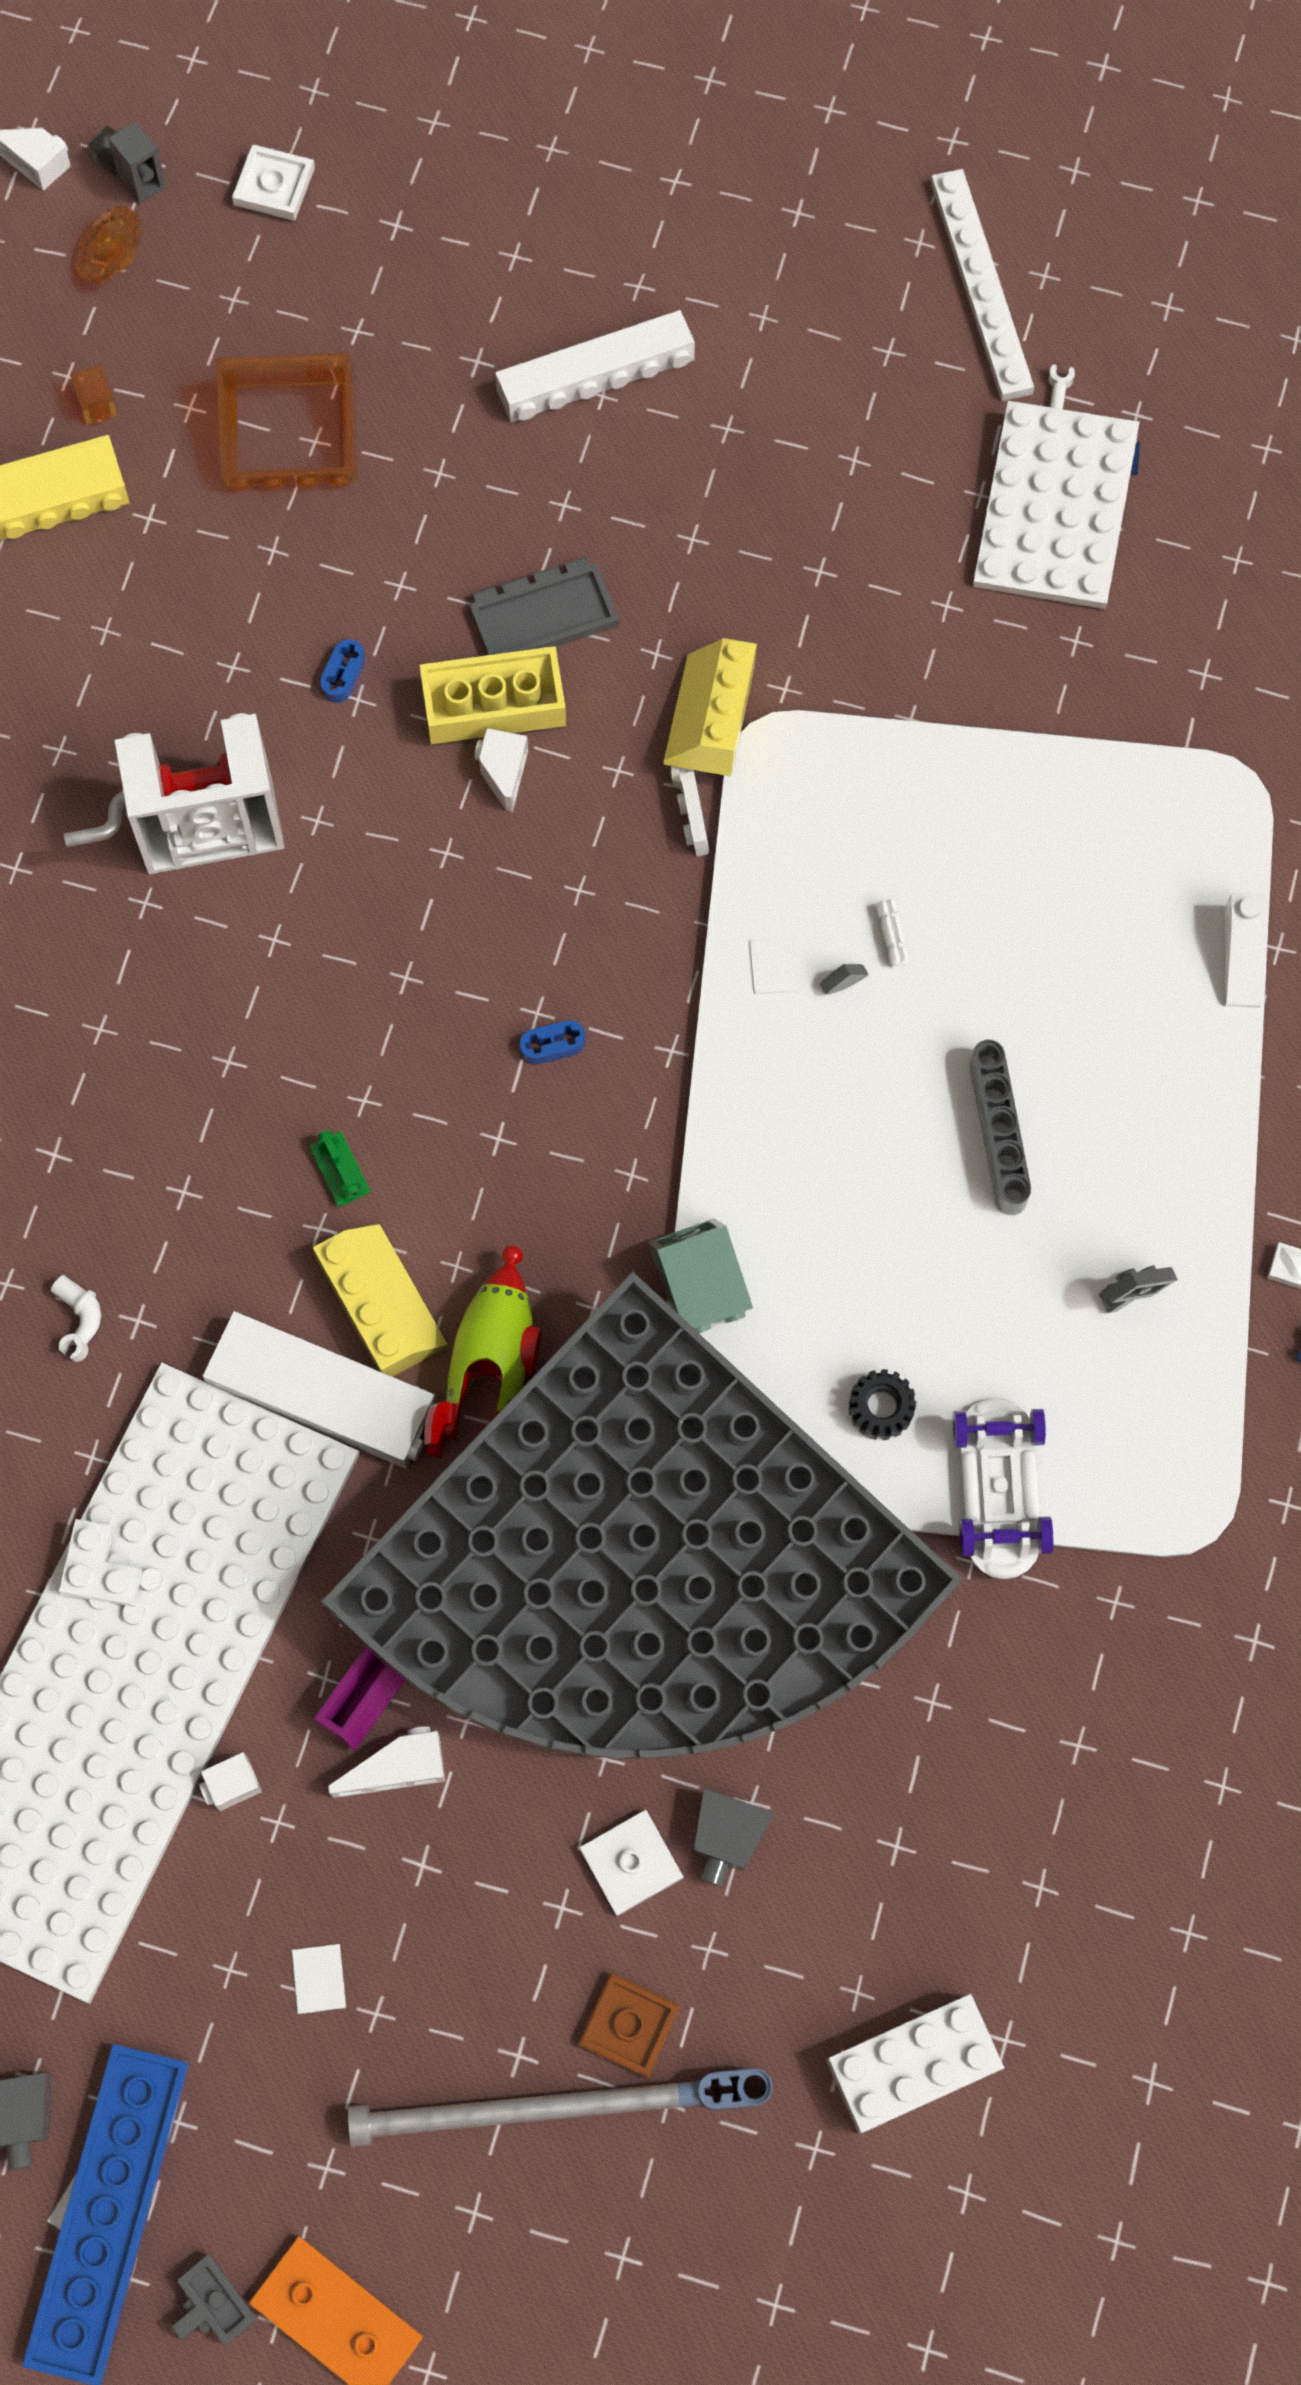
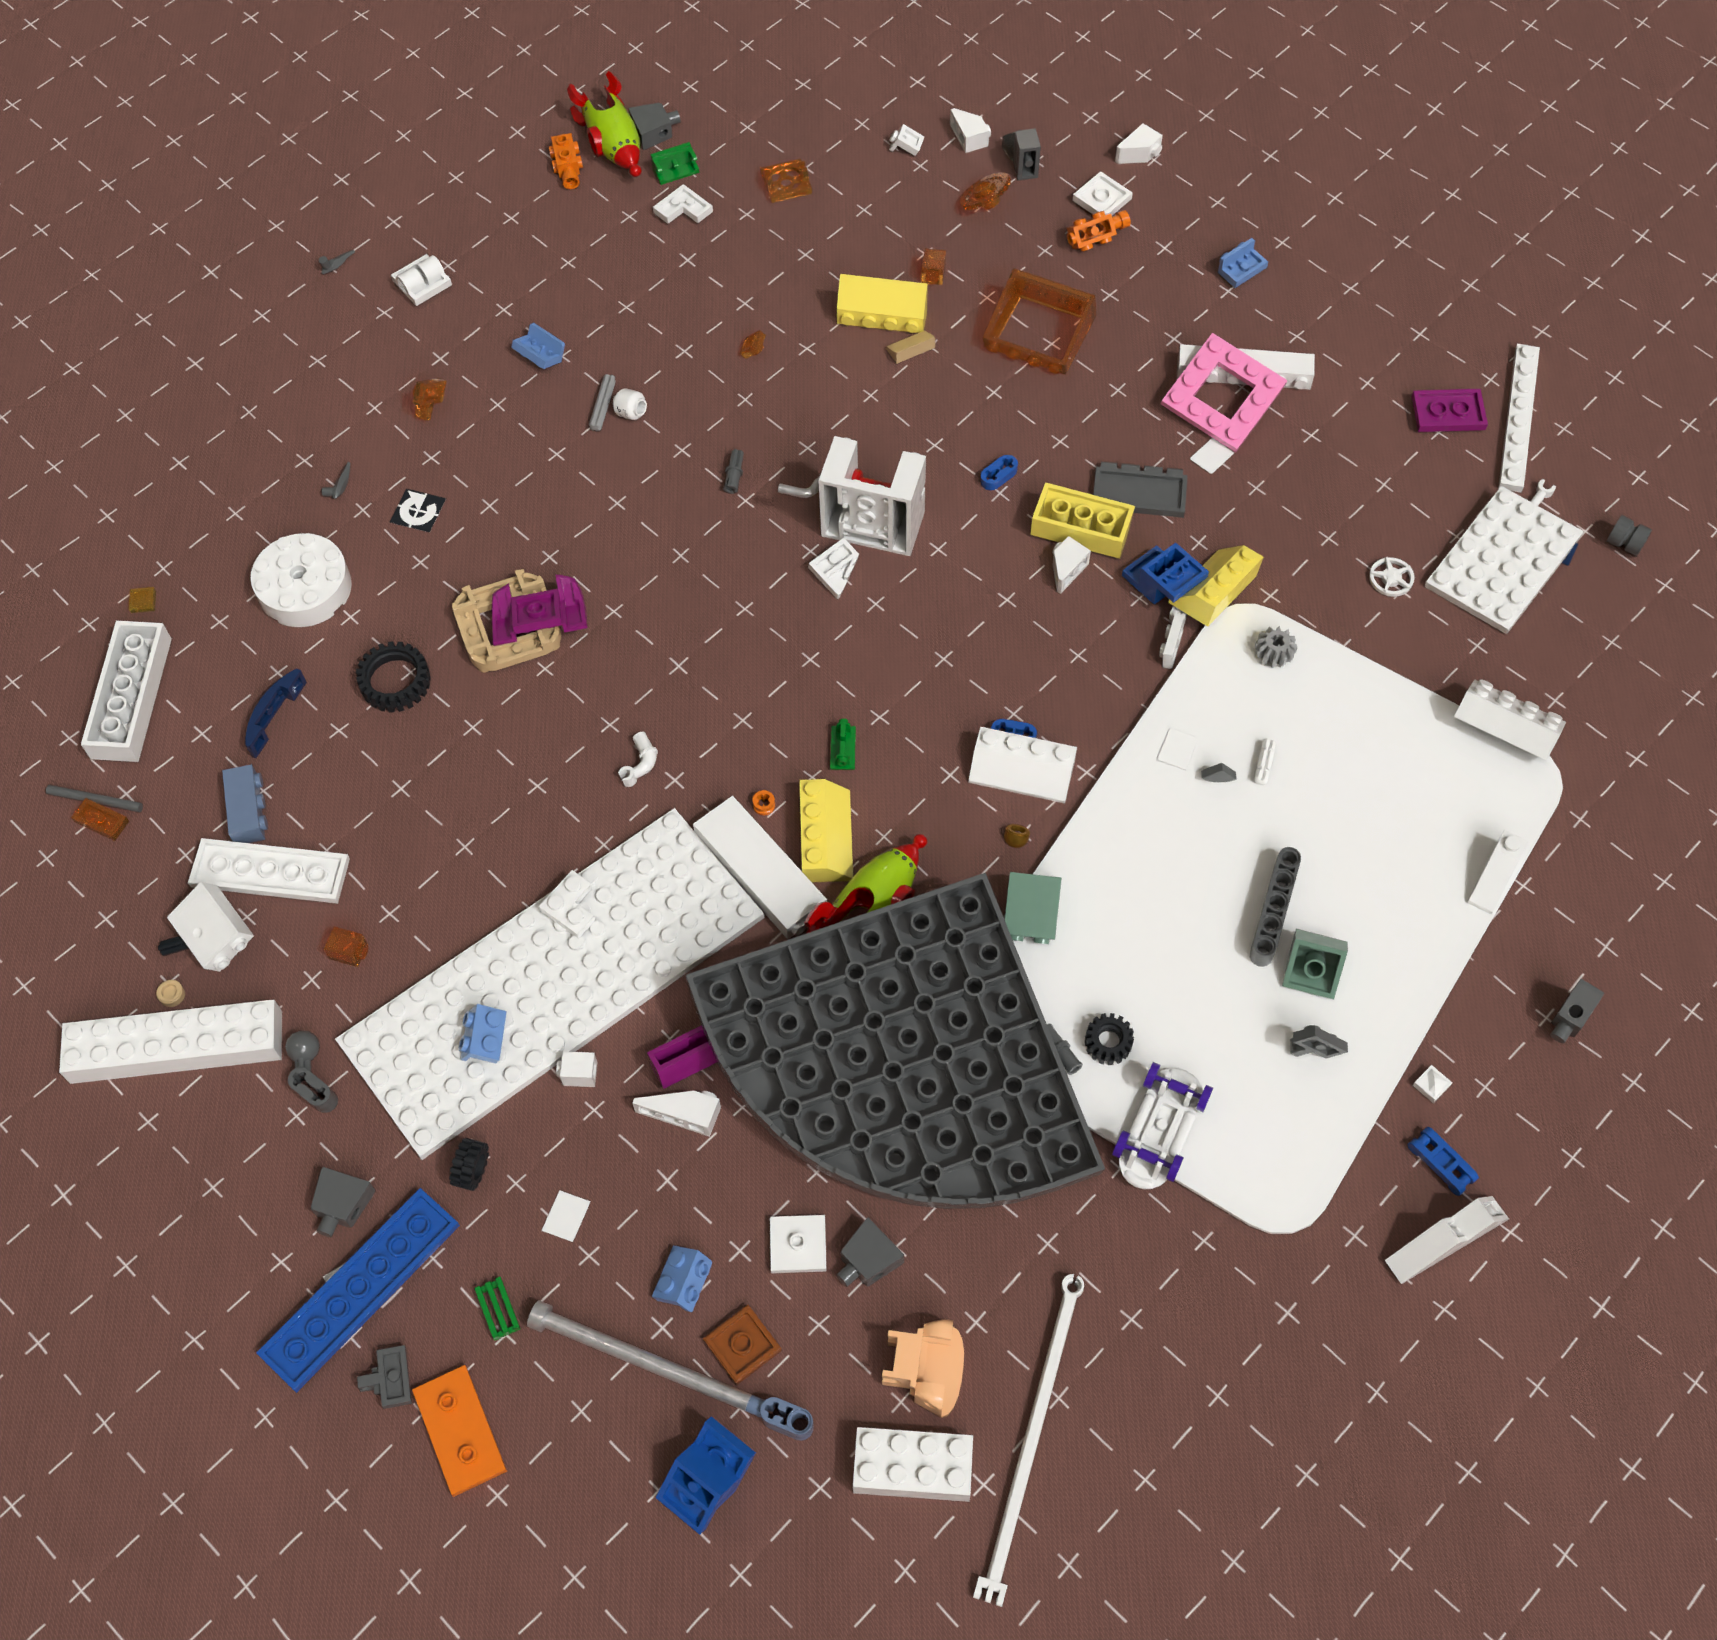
camera: 30 degrees right, 10 degrees down
none -> black tyre [449,1138,489,1191]
none -> medium blue bracket [459,1004,507,1064]
none -> green tile [474,1277,521,1341]
none -> medium blue bracket [652,1245,712,1312]
none -> blue bracket [656,1416,756,1535]
none -> orange bush [752,790,775,816]
none -> white wing [808,538,859,599]
none -> light nougat piece [882,1319,964,1418]
none -> tan slope [886,331,935,364]
none -> white slope [968,727,1077,803]
none -> white hinge [973,1274,1084,1607]
none -> pearl gold piece [1004,824,1030,848]
none -> dark grey pin [1047,1024,1083,1075]
none -> orange brick [1067,210,1131,251]
none -> white slope [1115,124,1163,164]
none -> blue bracket [1122,542,1209,605]
none -> bright pink plate [1161,333,1288,453]
none -> white sticker [1190,438,1234,474]
none -> medium blue bracket [1218,238,1268,288]
none -> light grey gear [1255,626,1297,668]
none -> sand green slope [1282,928,1348,1000]
none -> white wheel [1369,557,1414,597]
none -> magenta plate [1412,389,1488,432]
none -> white brick [1454,680,1566,760]
none -> dark grey wheel [1606,515,1652,557]

